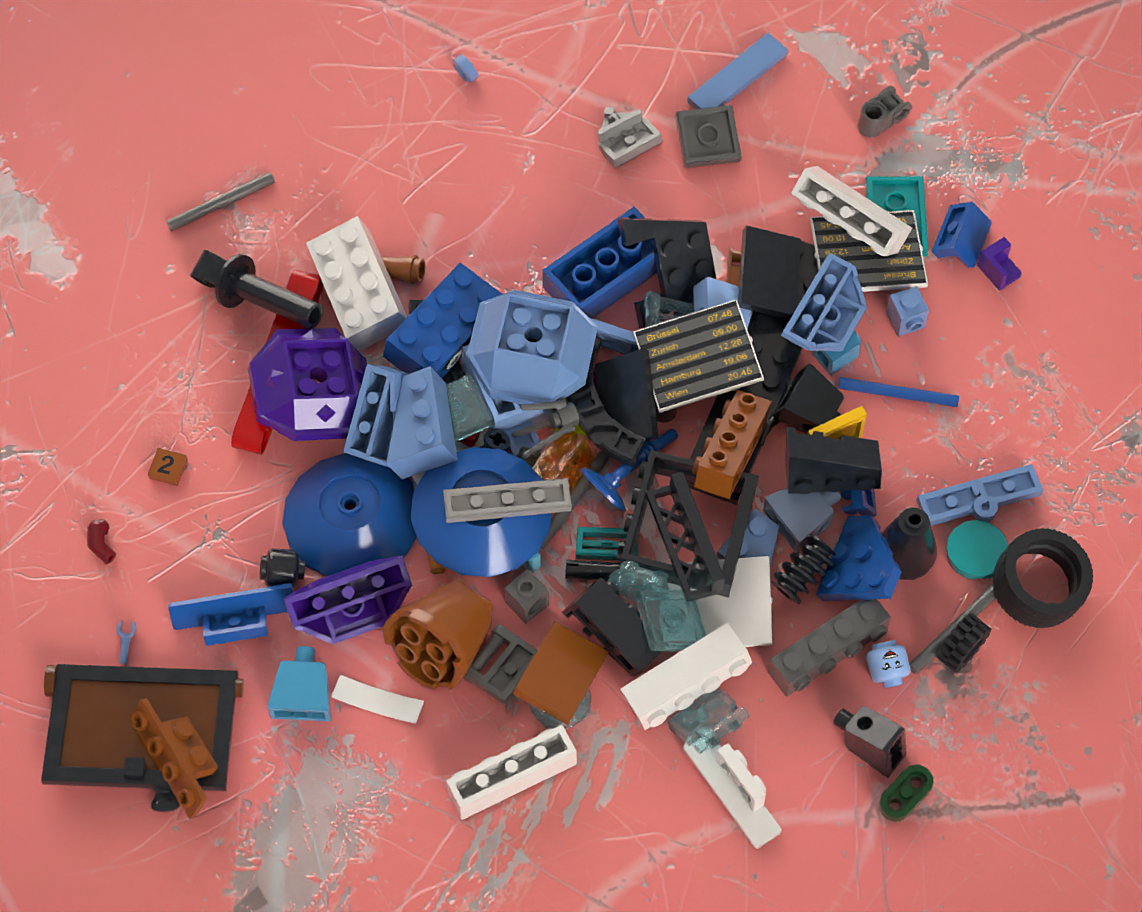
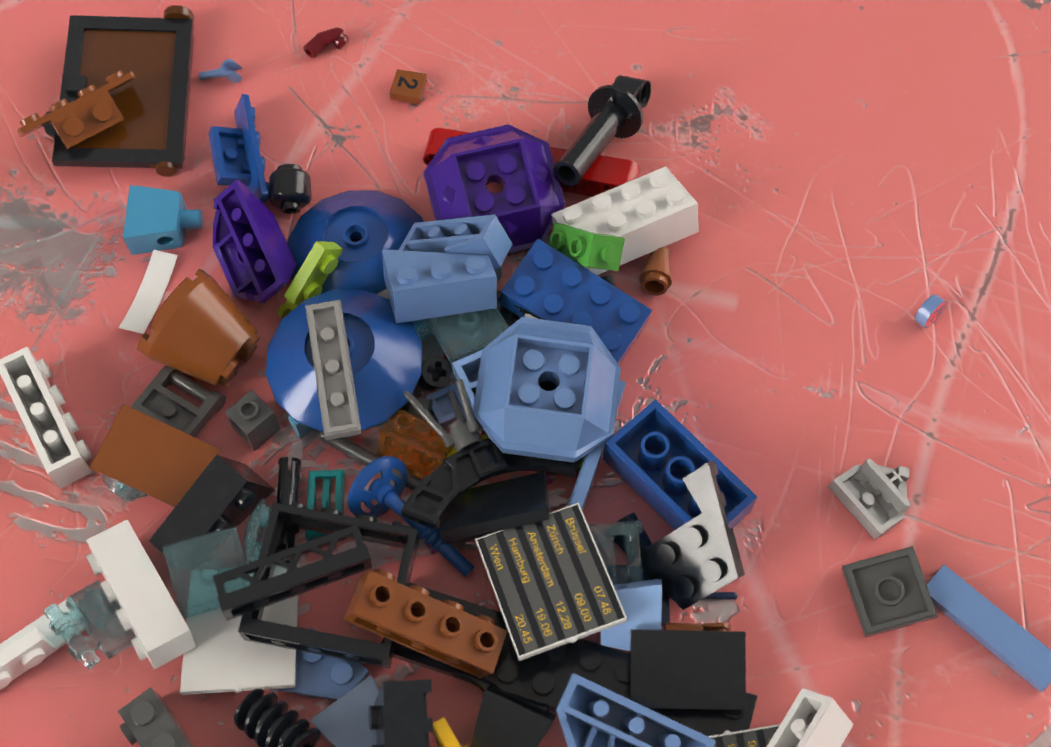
camera: 85 degrees right, 0 degrees up
dark grey bar [166,172,275,231] -> none
none -> lime plate [278,241,344,317]
none -> bright green bracket [549,223,625,271]

